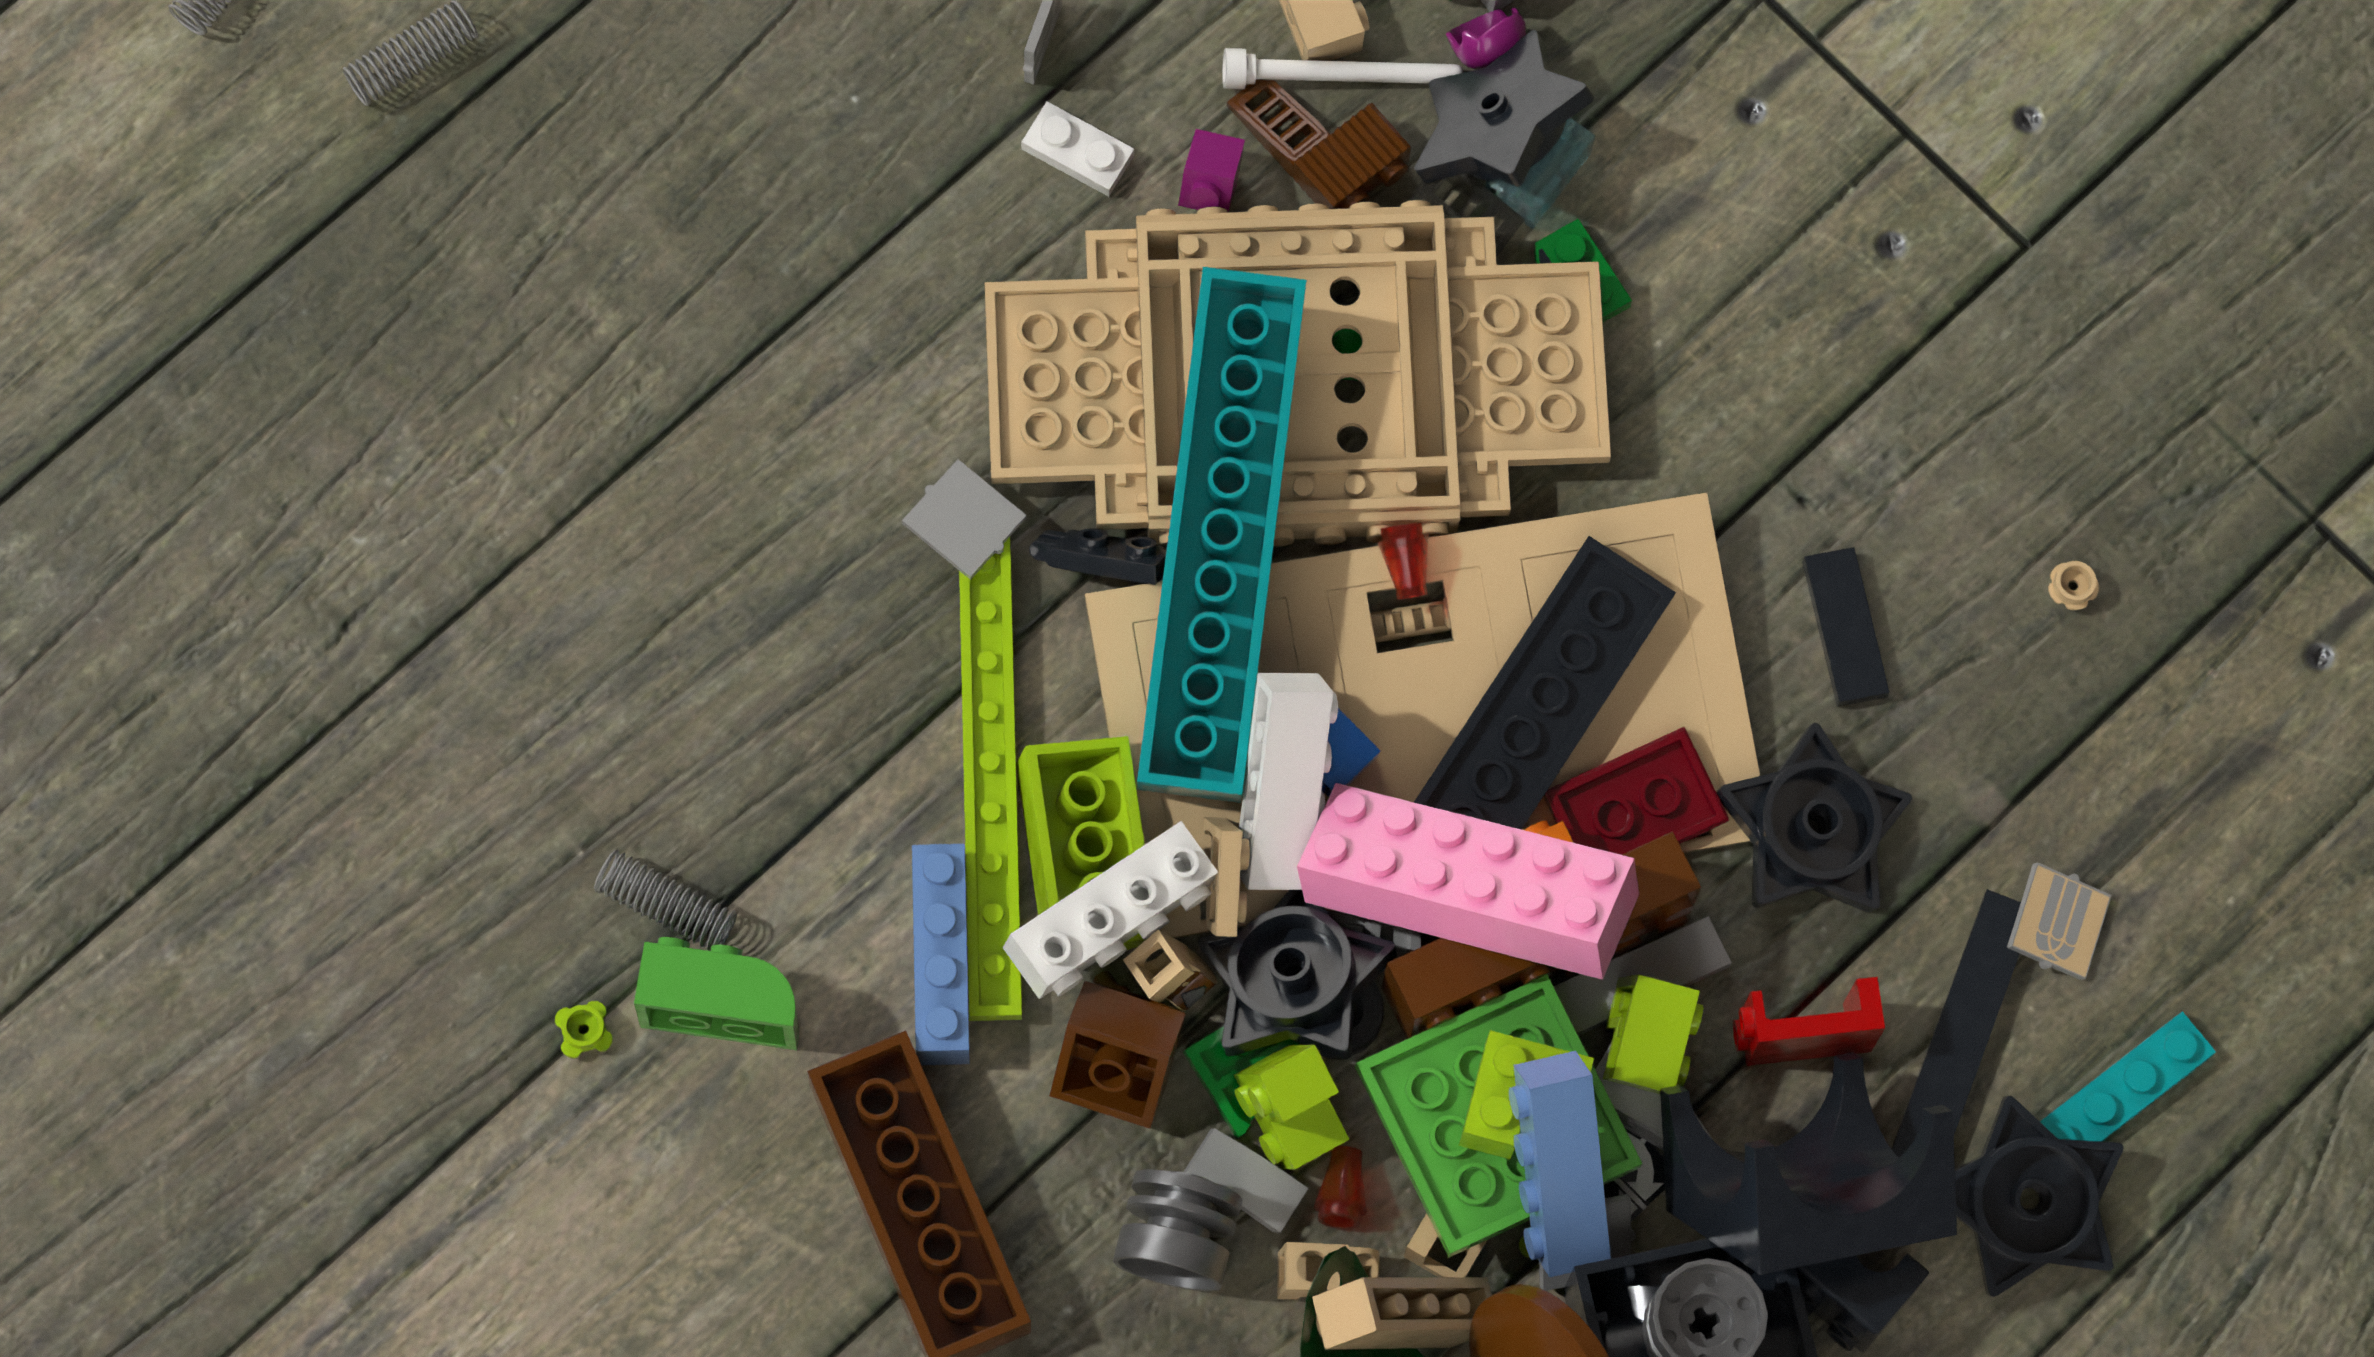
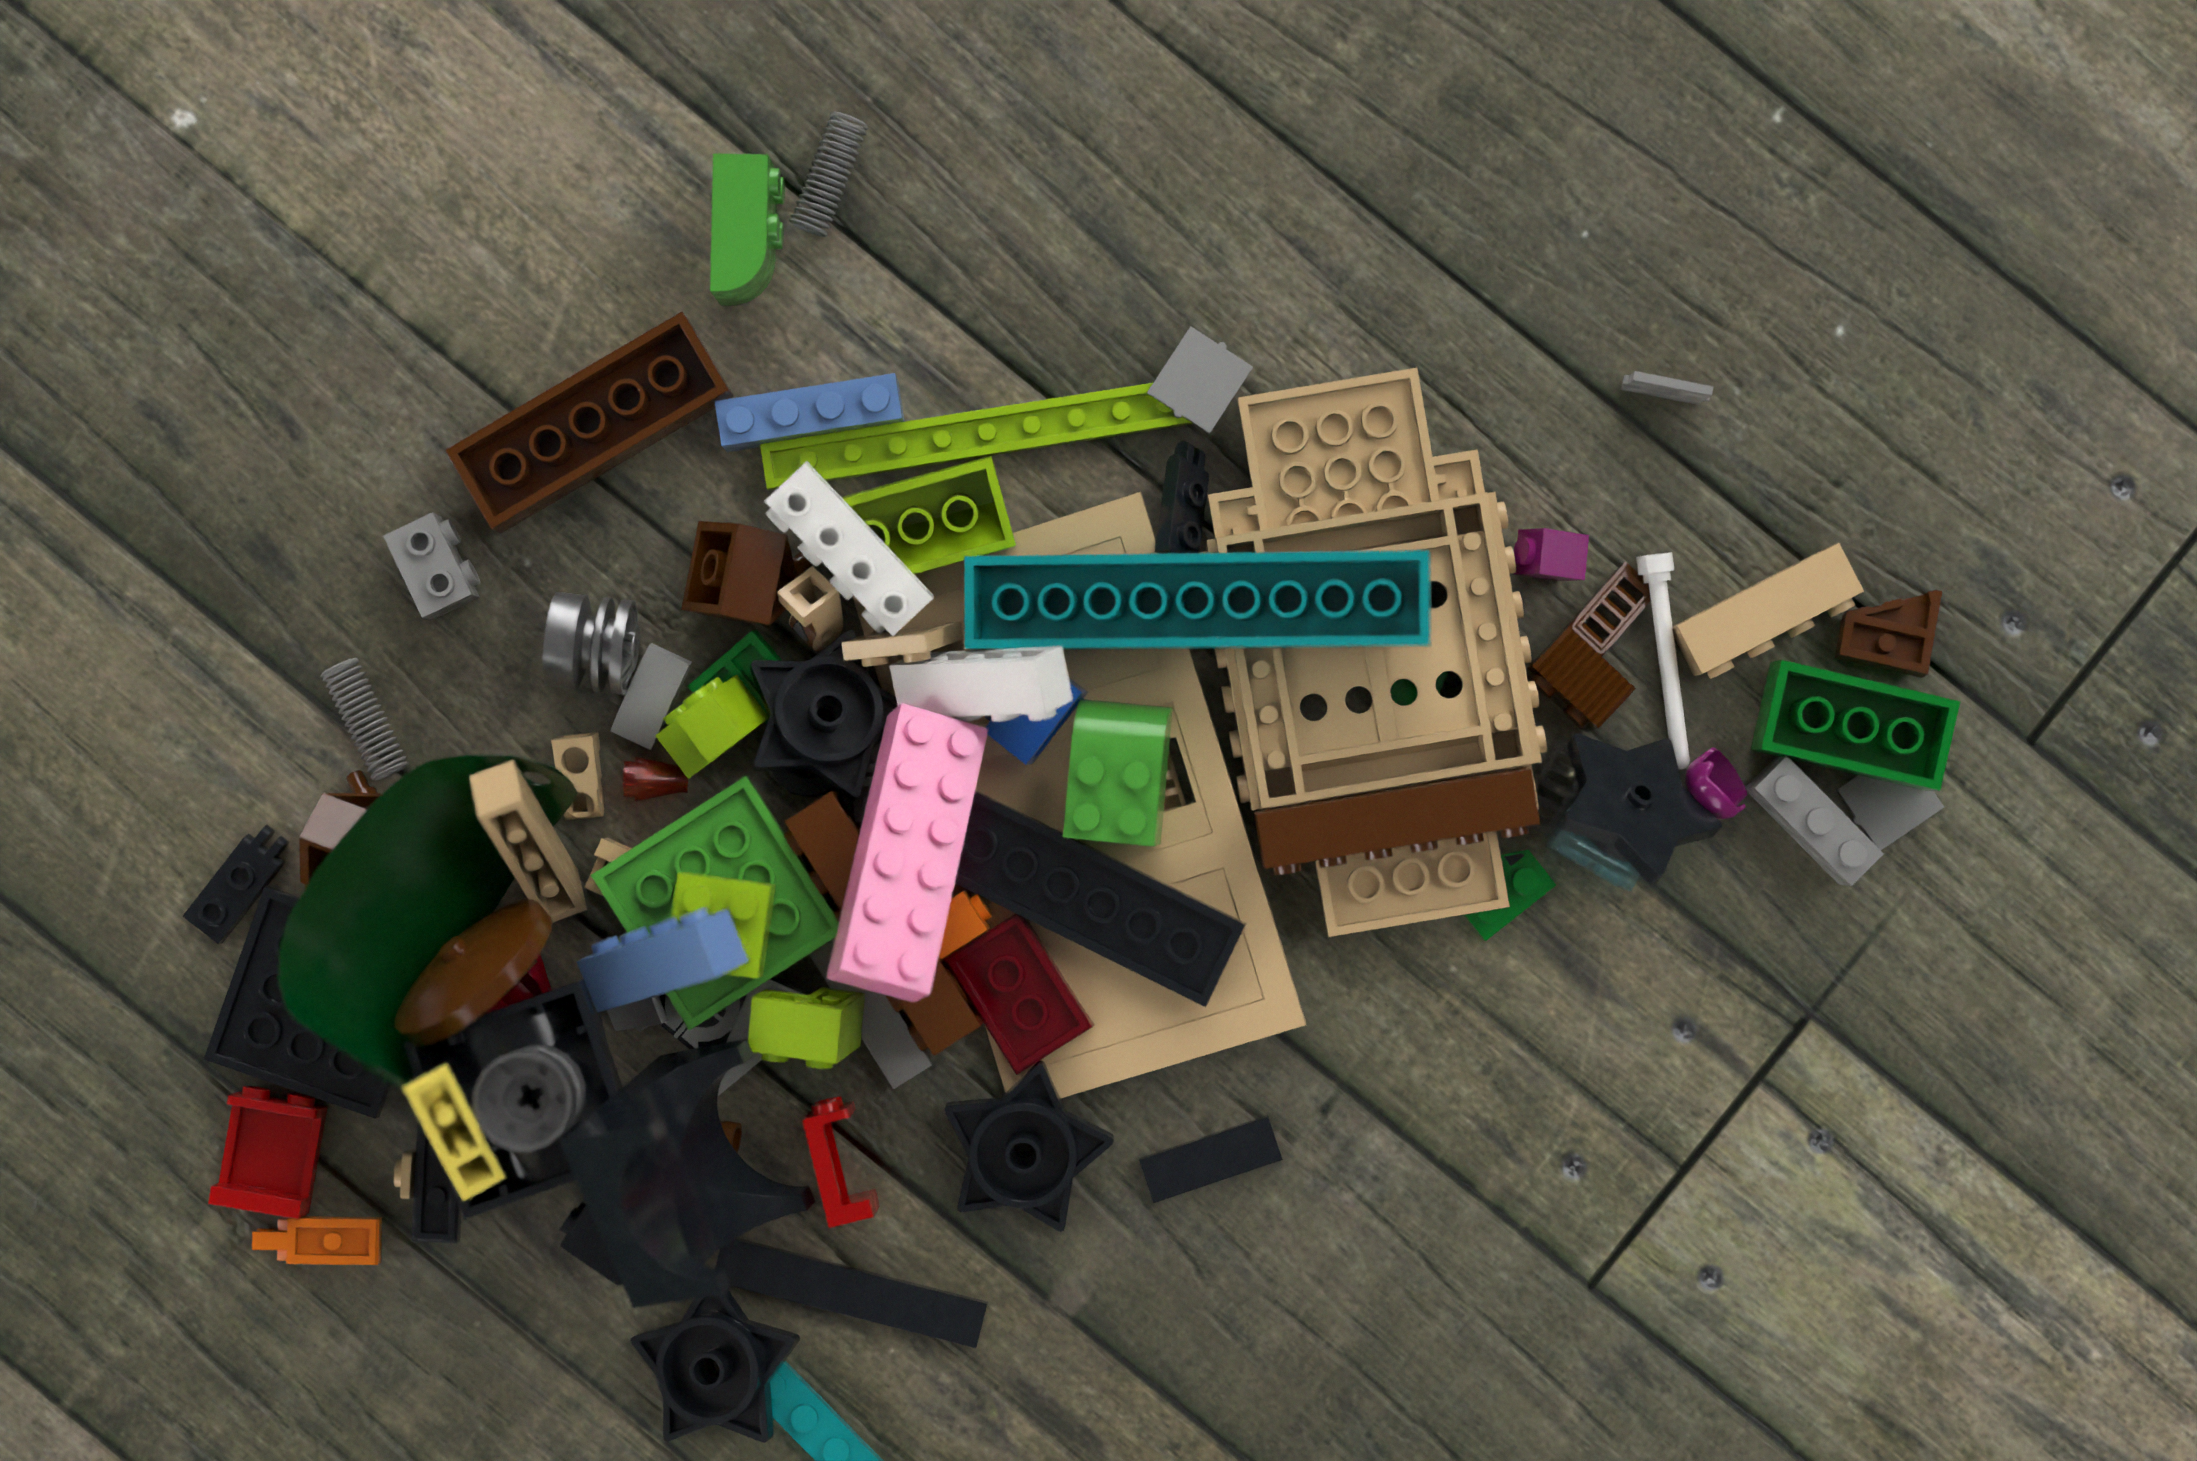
camera: 85 degrees right, 15 degrees up
lime plate [555,1001,613,1059] -> none
white plate [1021,102,1134,197] -> none
clear red cone [1377,522,1429,600] -> none
piece [2007,862,2112,980] -> none
tan plate [2048,561,2099,610] -> none
none -> bright green brick [1063,699,1173,846]
none -> reddish brown brick [1254,767,1540,875]

